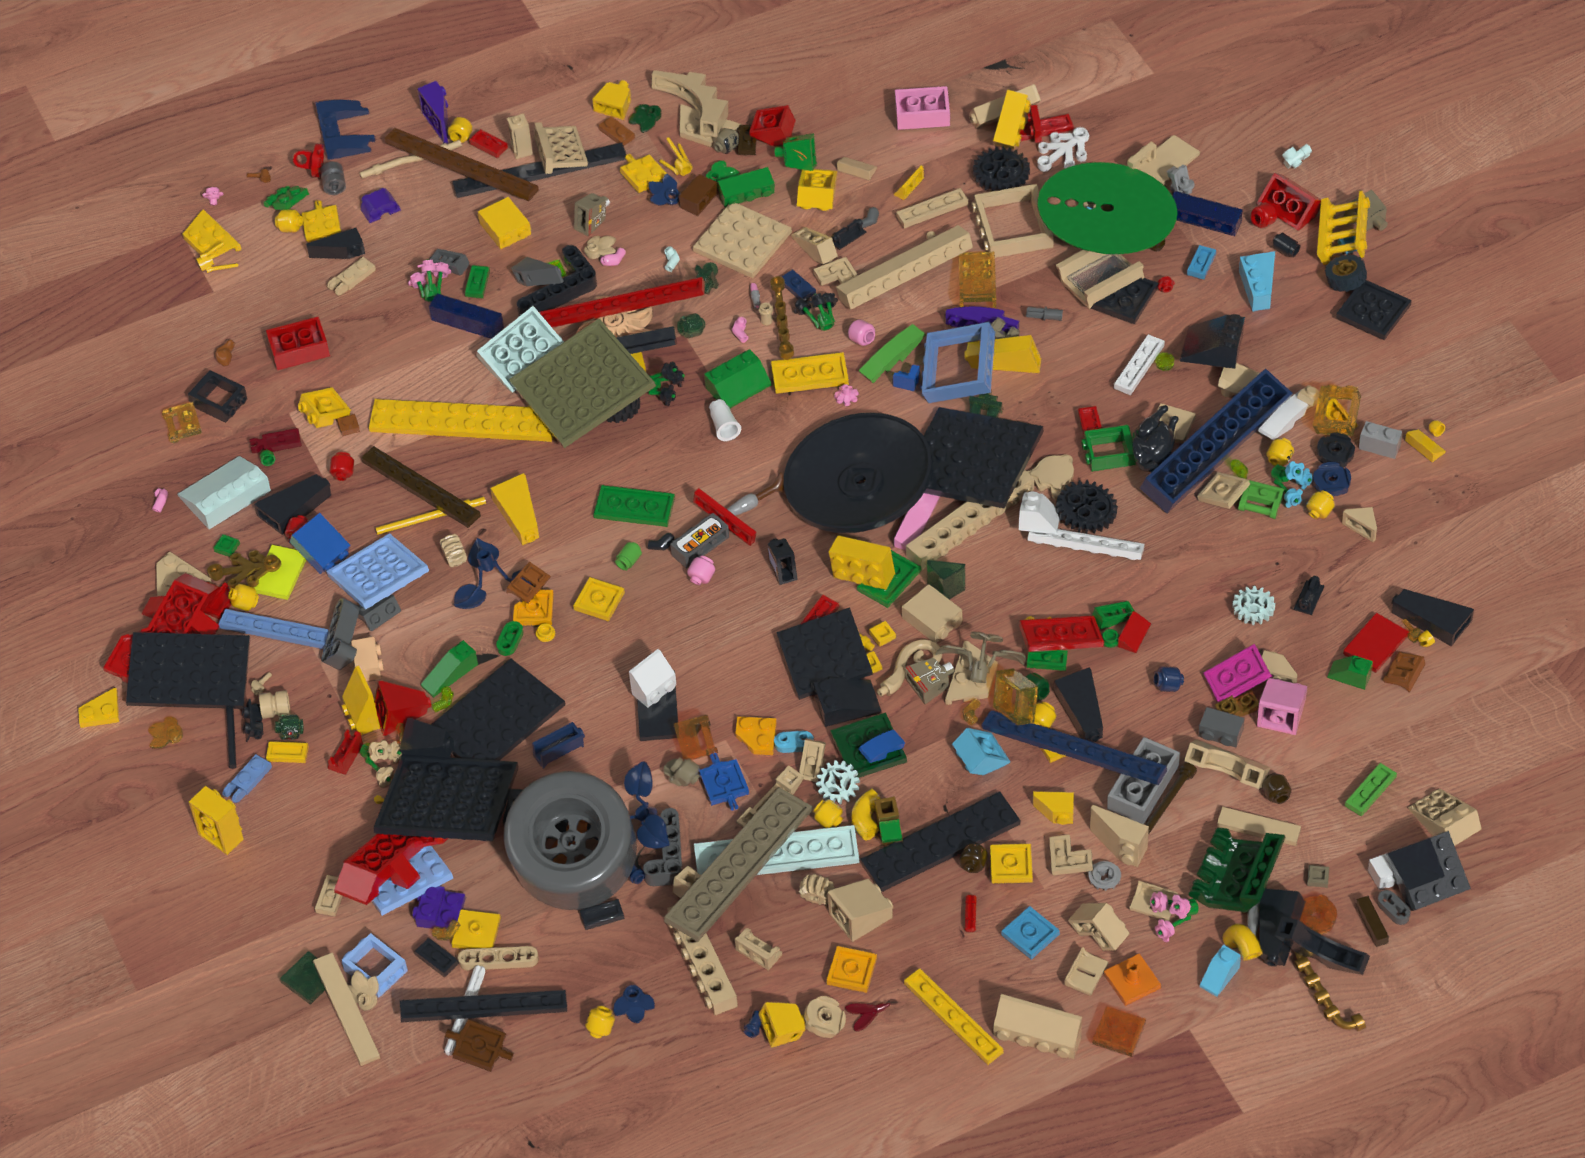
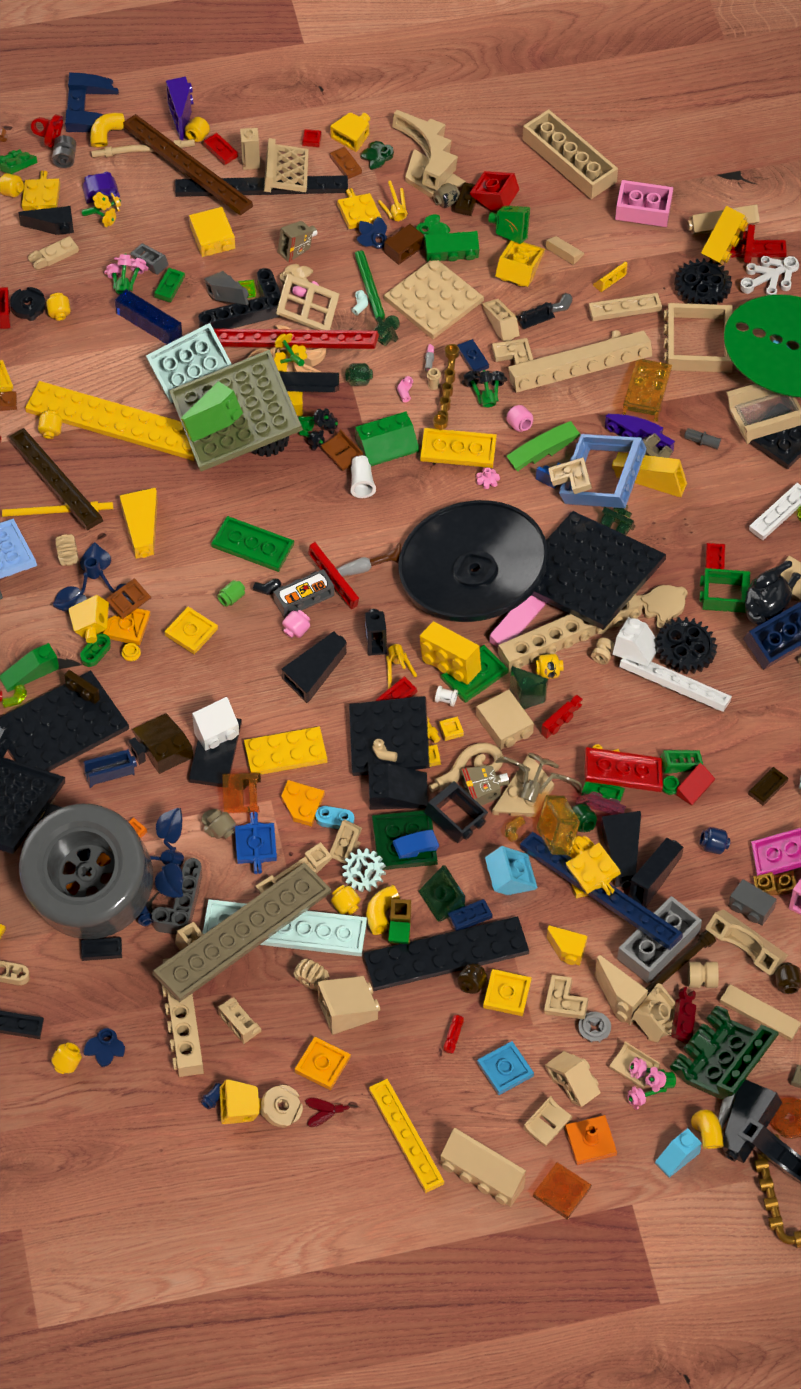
camera: 10 degrees right, 5 degrees up
none -> black plate [10,287,46,321]
none -> yellow head [38,411,63,439]
none -> yellow head [46,293,71,321]
none -> dark brown plate [64,670,100,704]
none -> yellow torso [69,595,109,643]
none -> yellow plant [82,192,121,227]
none -> yellow cylinder [90,113,124,148]
none -> black plate [129,737,147,765]
none -> dark brown slope [132,713,193,774]
none -> bright green slope [181,381,243,442]
none -> yellow plate [244,726,327,775]
none -> yellow plant [273,333,308,371]
none -> tan window [276,274,339,330]
none -> black slope [282,631,347,703]
none -> red tile [302,129,322,147]
none -> dark orange piece [321,429,363,471]
none -> green axle [355,250,385,321]
none -> tan arm [373,739,397,762]
none -> yellow plant [386,644,417,689]
none -> clear green slope [419,865,465,922]
none -> black window [424,781,488,843]
none -> white bush [435,686,458,707]
none -> dark blue plate [448,899,493,931]
none -> tan brick [523,109,618,199]
none -> yellow head [535,654,564,679]
none -> red plate [541,695,583,739]
none -> tan plate [548,457,592,494]
none -> yellow plate [566,843,621,895]
none -> clear pink wing [575,792,626,815]
none -> tan wheel [591,638,615,664]
none -> black slope [629,838,684,908]
none -> tan slope [631,983,675,1043]
none -> dark red plate [671,987,697,1044]
none -> tan wheel [688,962,719,988]
none -> dark brown tile [748,767,788,806]

